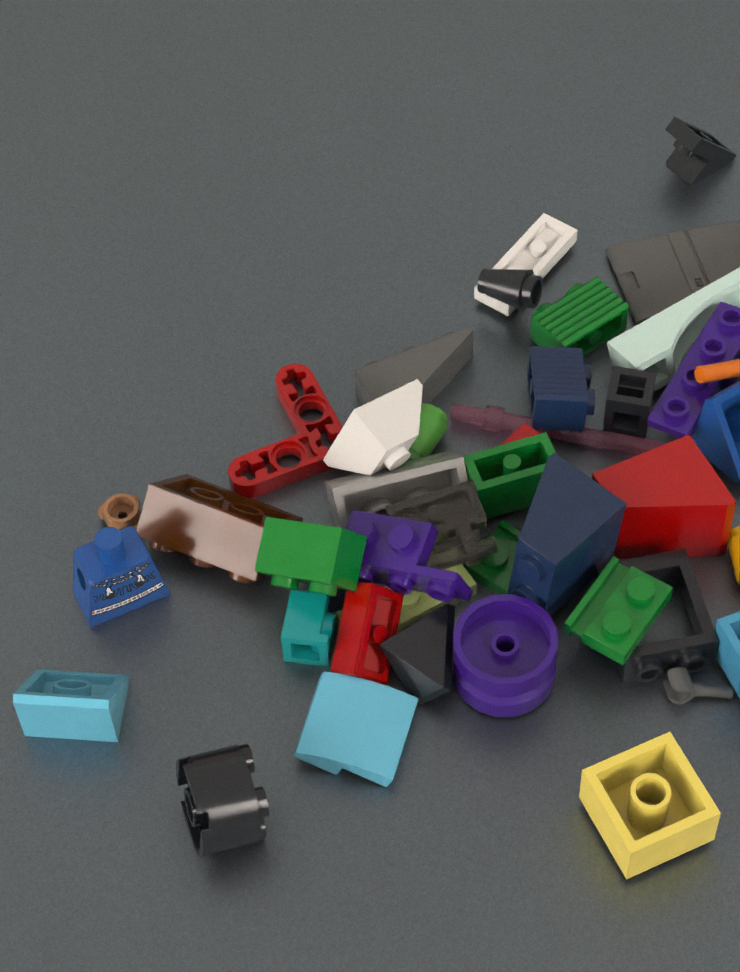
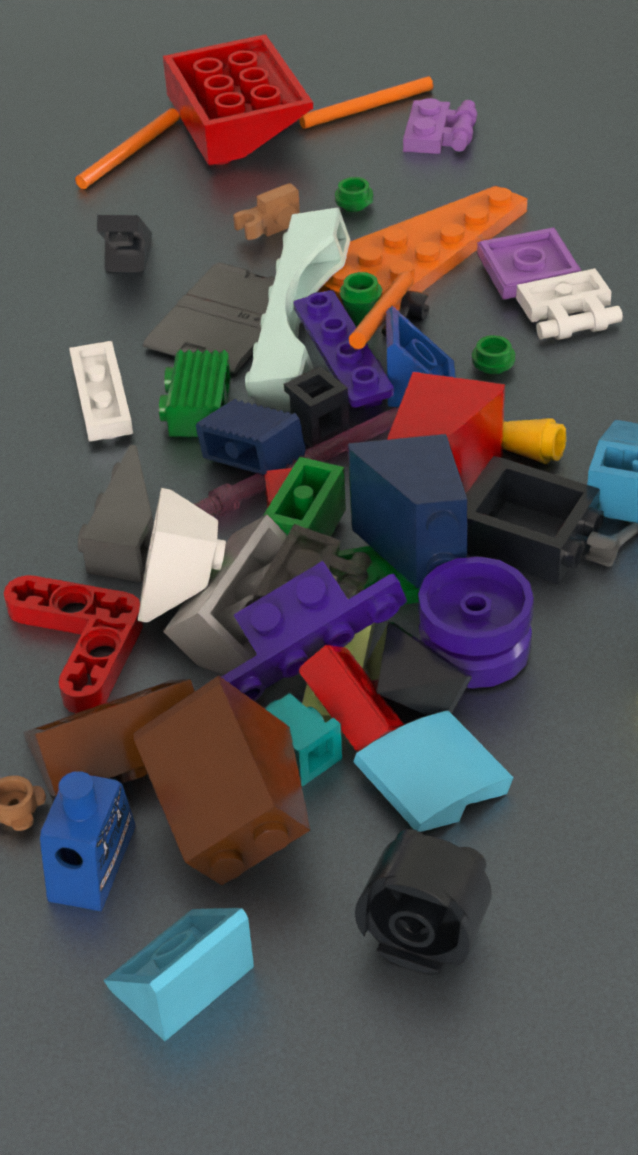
camera: 50 degrees left, 10 degrees down
green brick [254,517,367,597] -> none
black cone [477,268,543,311] -> none
green plate [564,556,673,666] -> none
none -> reddish brown slope [133,676,311,885]

